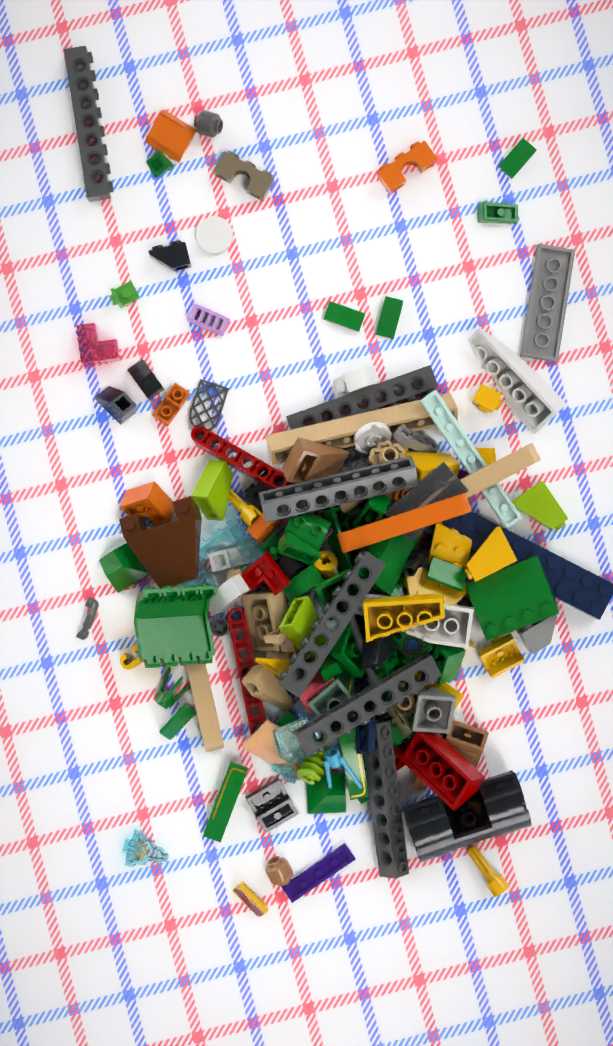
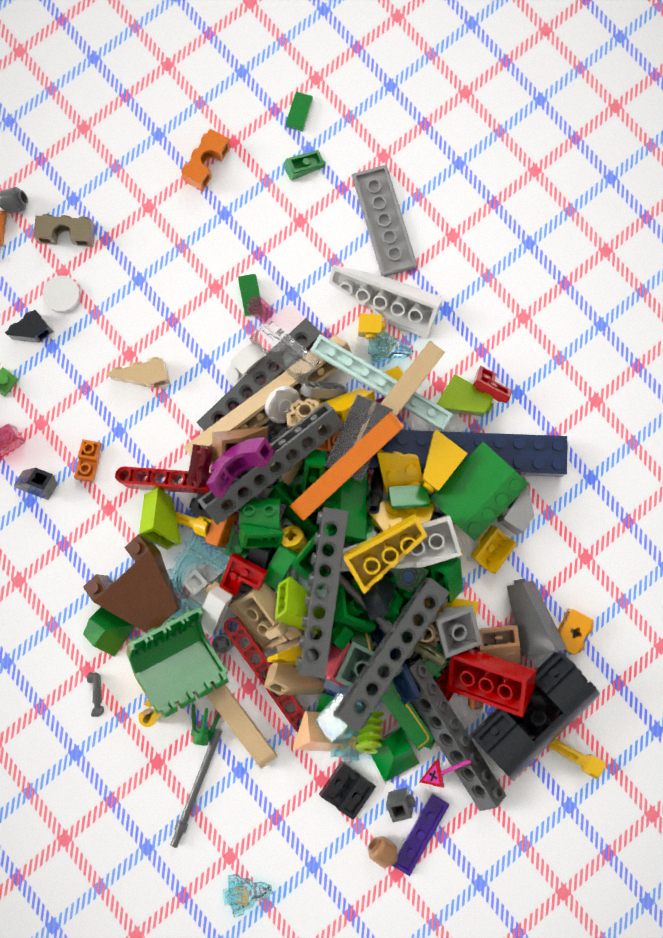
camera: 25 degrees left, 5 degrees down
orange panel [119,481,175,526] -> none
black slope [127,359,165,401] -> none
green slope [159,703,196,740] -> none
lavender slope [187,303,230,336] -> none
dark grey window [189,379,229,430] -> none
green slope [203,761,248,843] -> none
slope [232,881,269,917] -> none
green tile [323,301,366,332] -> none
medium azure plant [323,748,362,789] -> none
none -> tan slope [106,357,170,388]
none -> dark grey bar [170,729,222,848]
none -> dark red hinge [187,444,213,488]
none -> magenta arch [206,437,275,498]
none -> clear pink brick [247,296,276,325]
none -> clear windscreen [249,321,320,384]
none -> clear light blue rock [367,331,414,363]
none -> dark grey brick [386,787,416,823]
none -> piece [419,758,471,788]
none -> red plate [473,365,512,404]
none -> dark grey slope [507,578,566,656]
none -> light orange brick [558,608,594,655]

